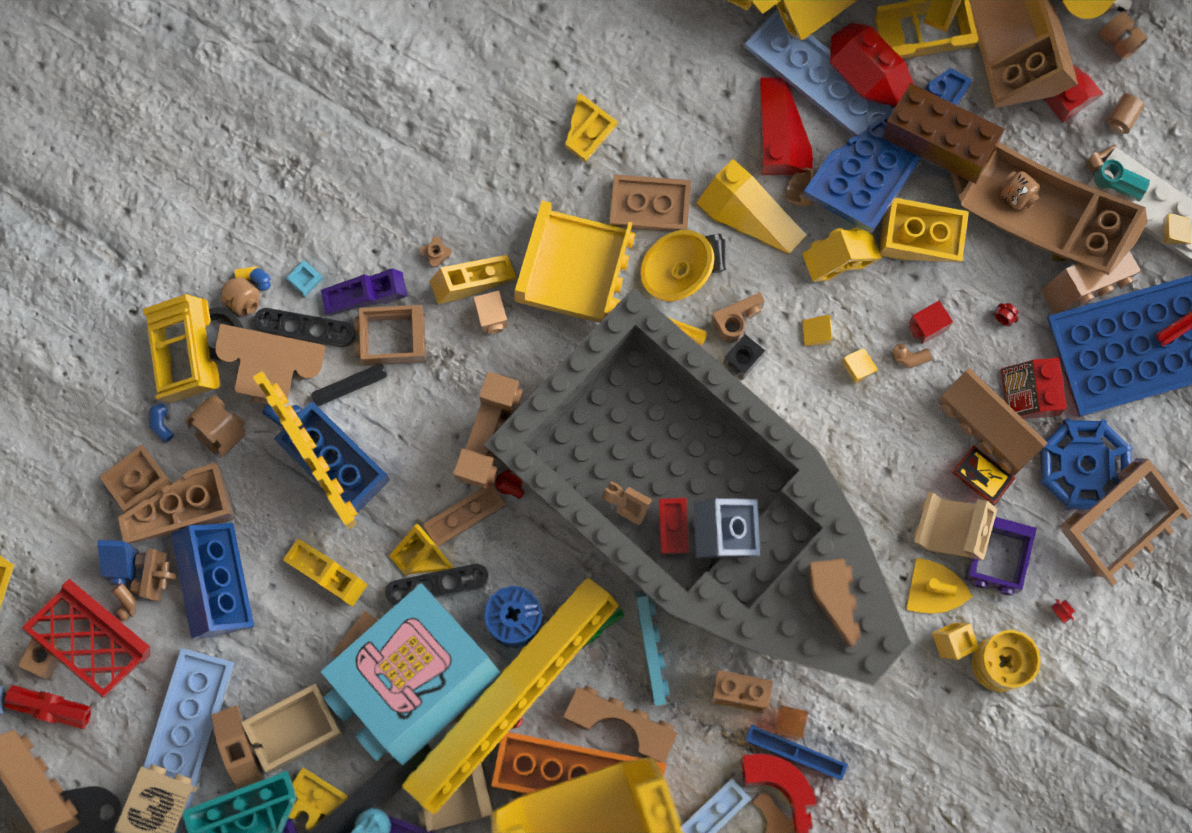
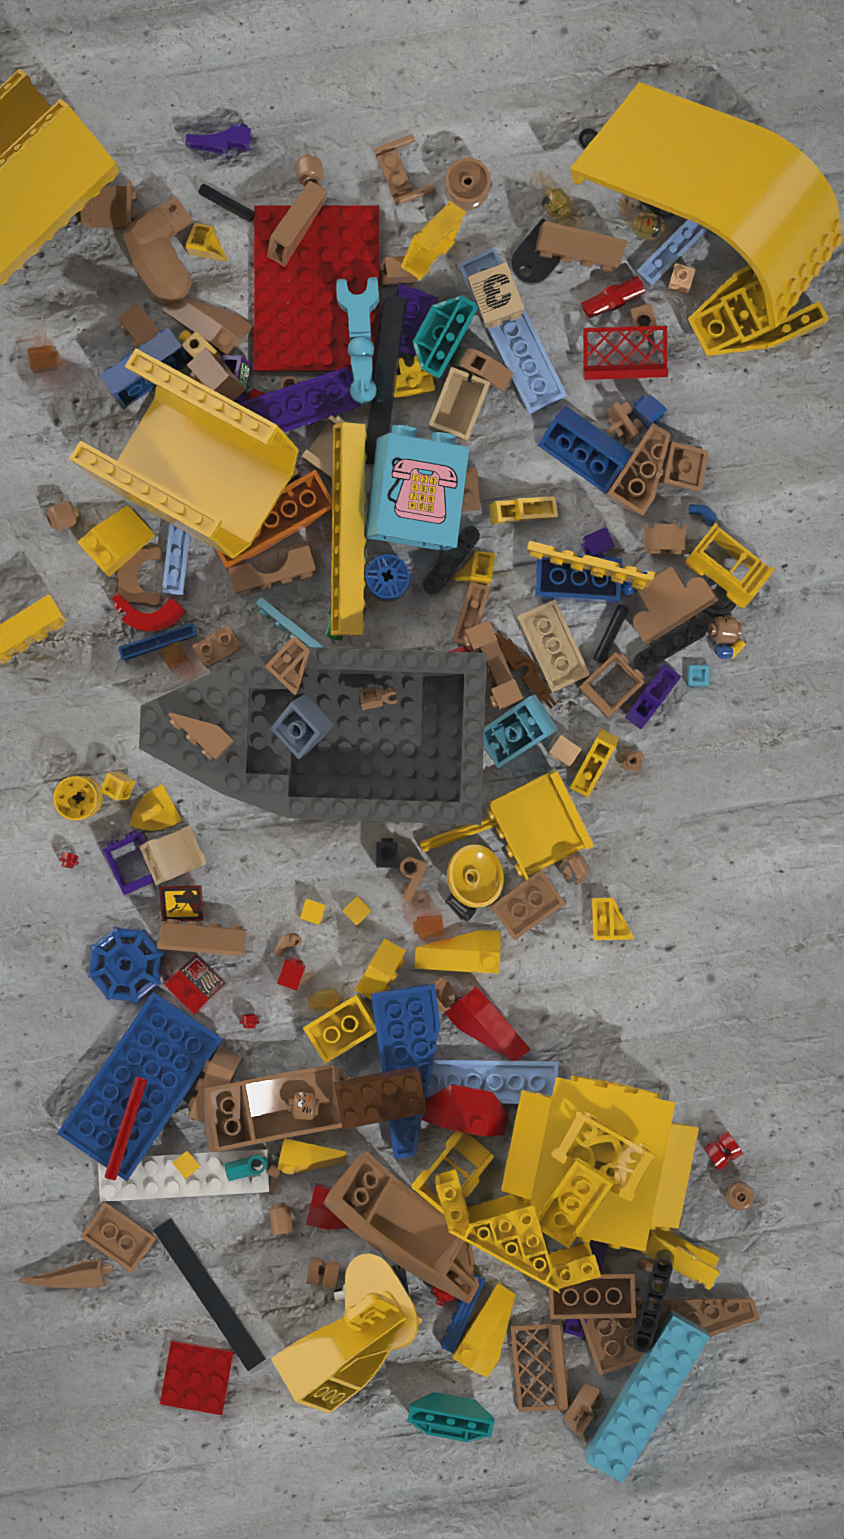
camera: 140 degrees right, 10 degrees up
medium nougat arm [111,582,136,621] -> none
red plate [659,498,689,555] -> none
medium nougat hinge [1059,458,1191,587] -> none
none -> medium nougat wing [265,635,310,695]
none -> yellow slope [278,1138,346,1174]
none -> clear yellow brick [308,988,340,1013]
none -> clear orange brick [413,915,444,938]
none -> medium azure brick [484,694,558,768]
none -> reddish brown piece [495,630,557,709]
none -> tan plate [517,599,590,693]
none -> medium nougat head [559,853,590,885]
none -> dark purple brick [581,527,615,557]

